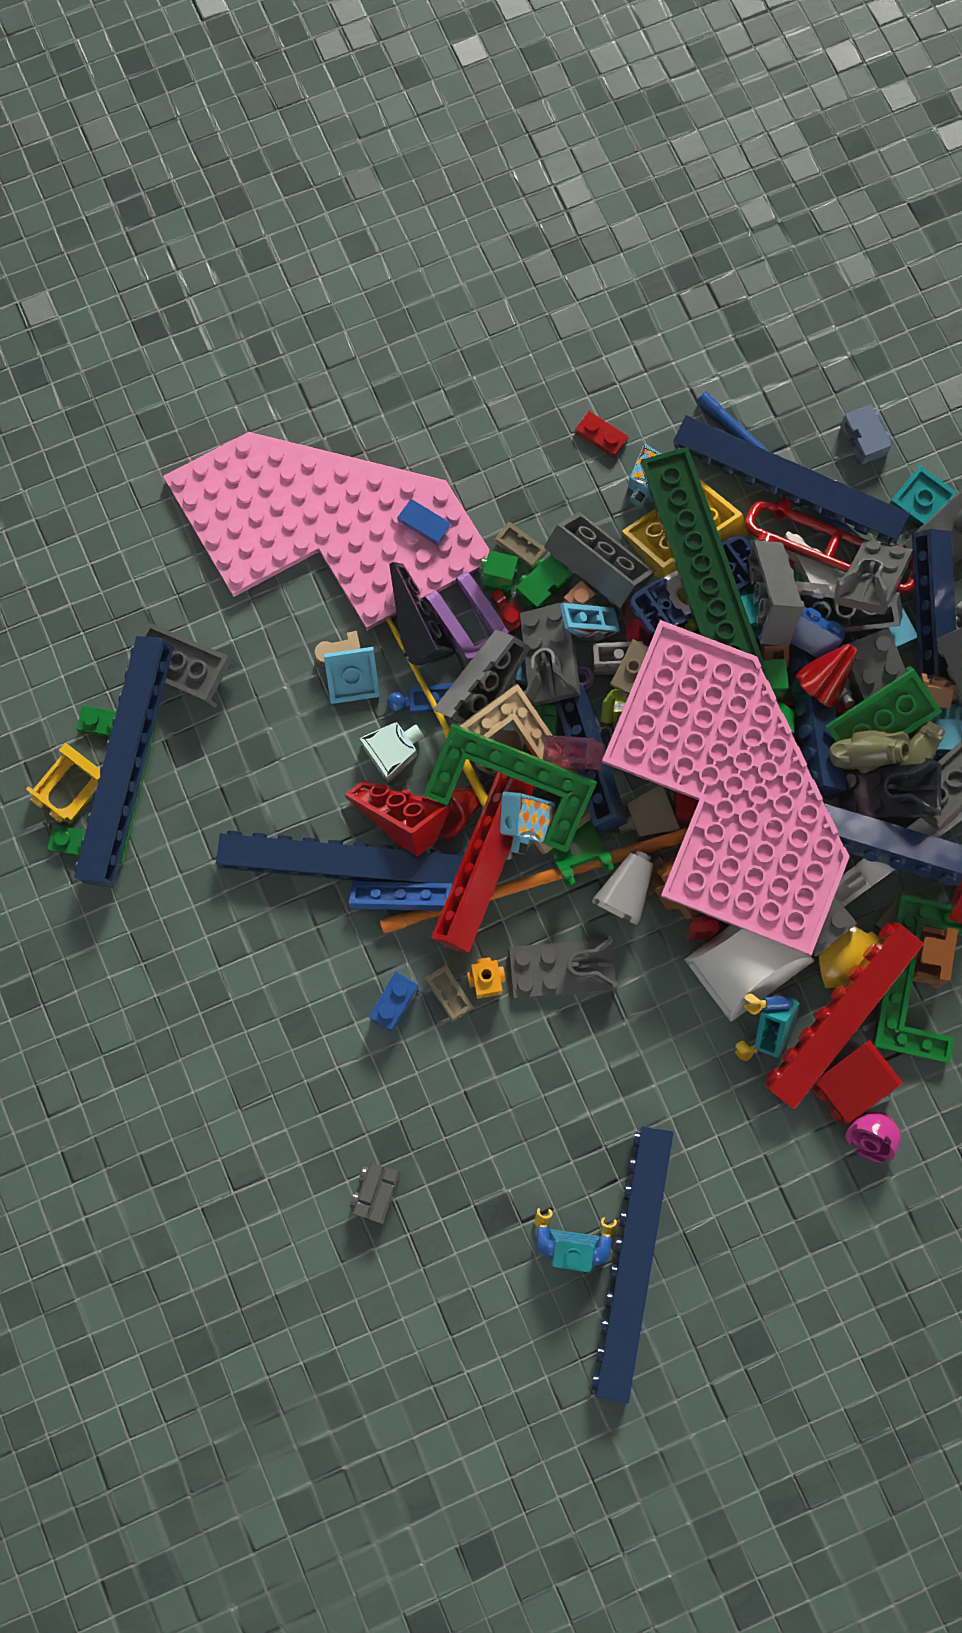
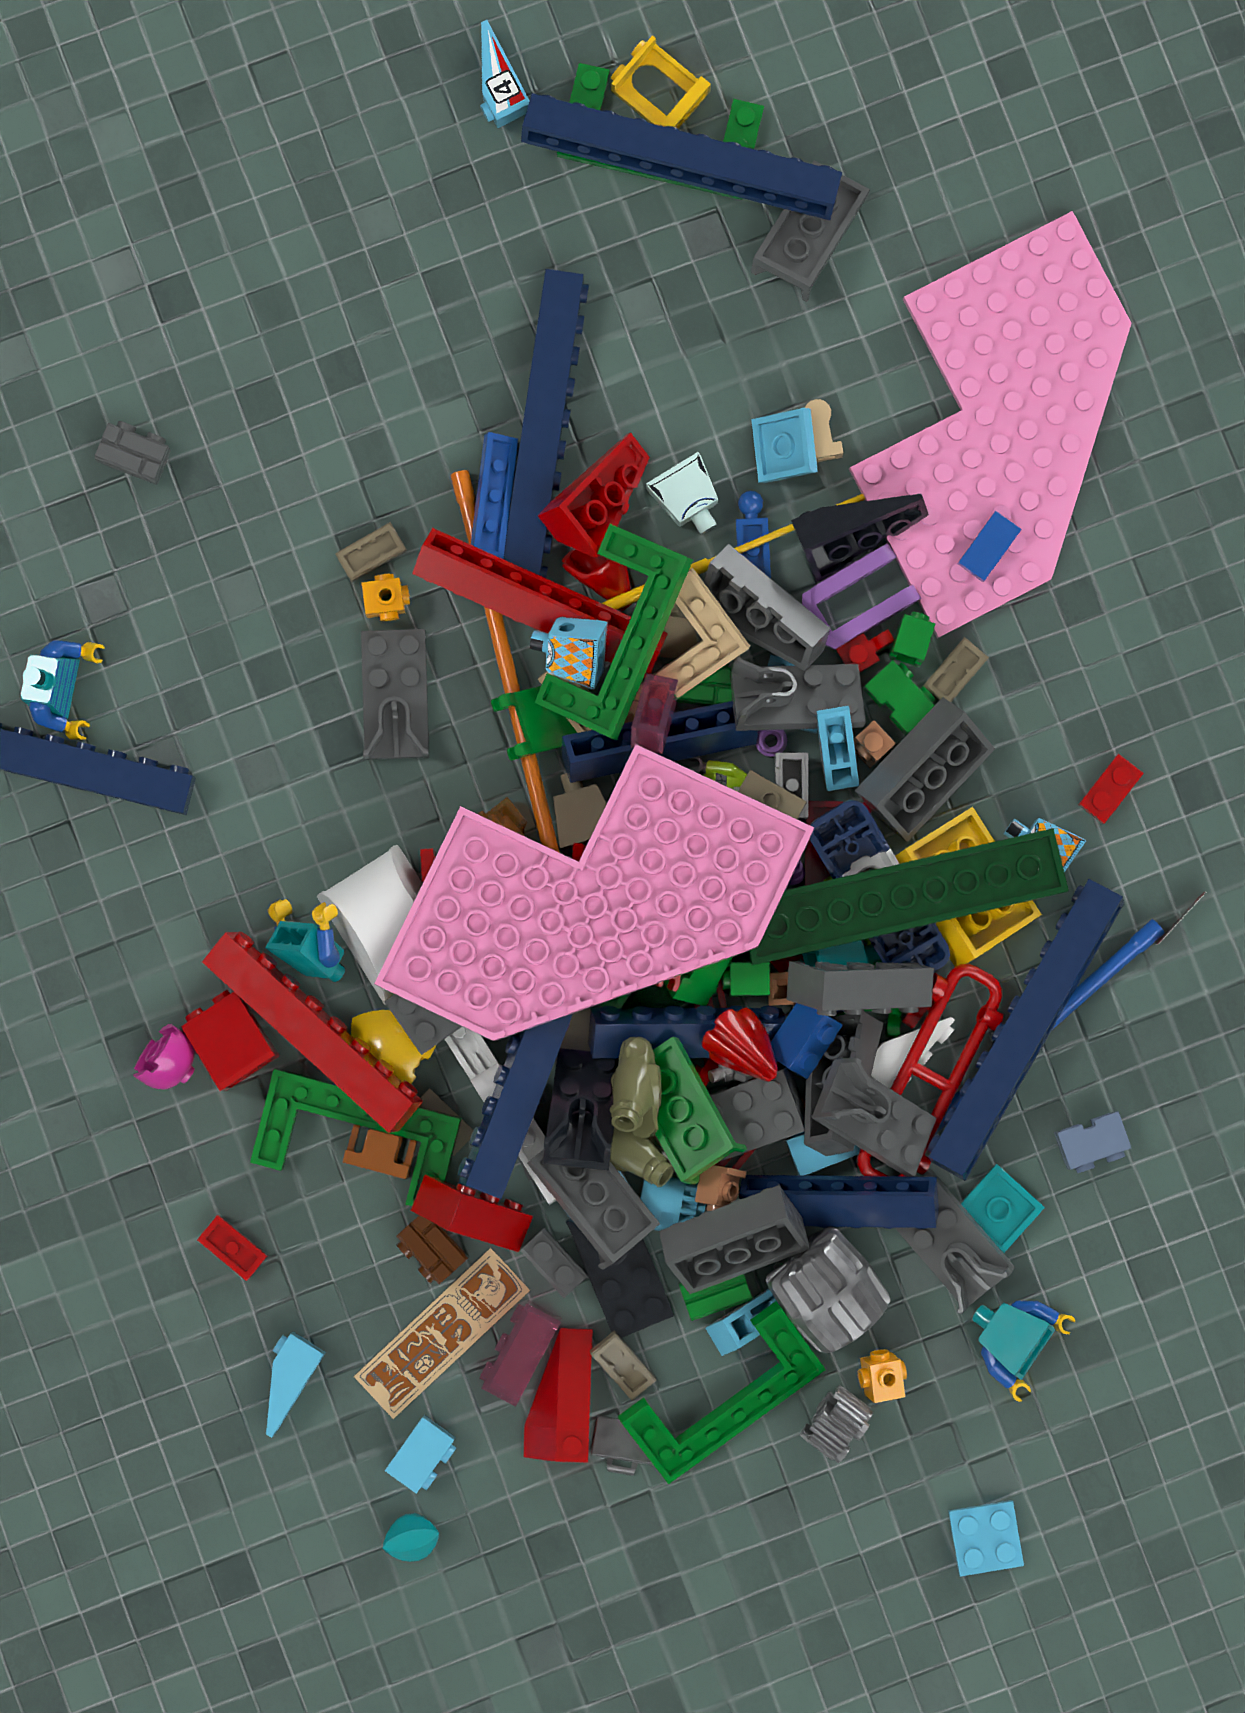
camera: 90 degrees right, 10 degrees up
blue brick [369,971,419,1033] -> none
light grey cone [592,850,654,925] -> none
none -> slope [480,20,529,128]
none -> sticker [1155,892,1206,945]

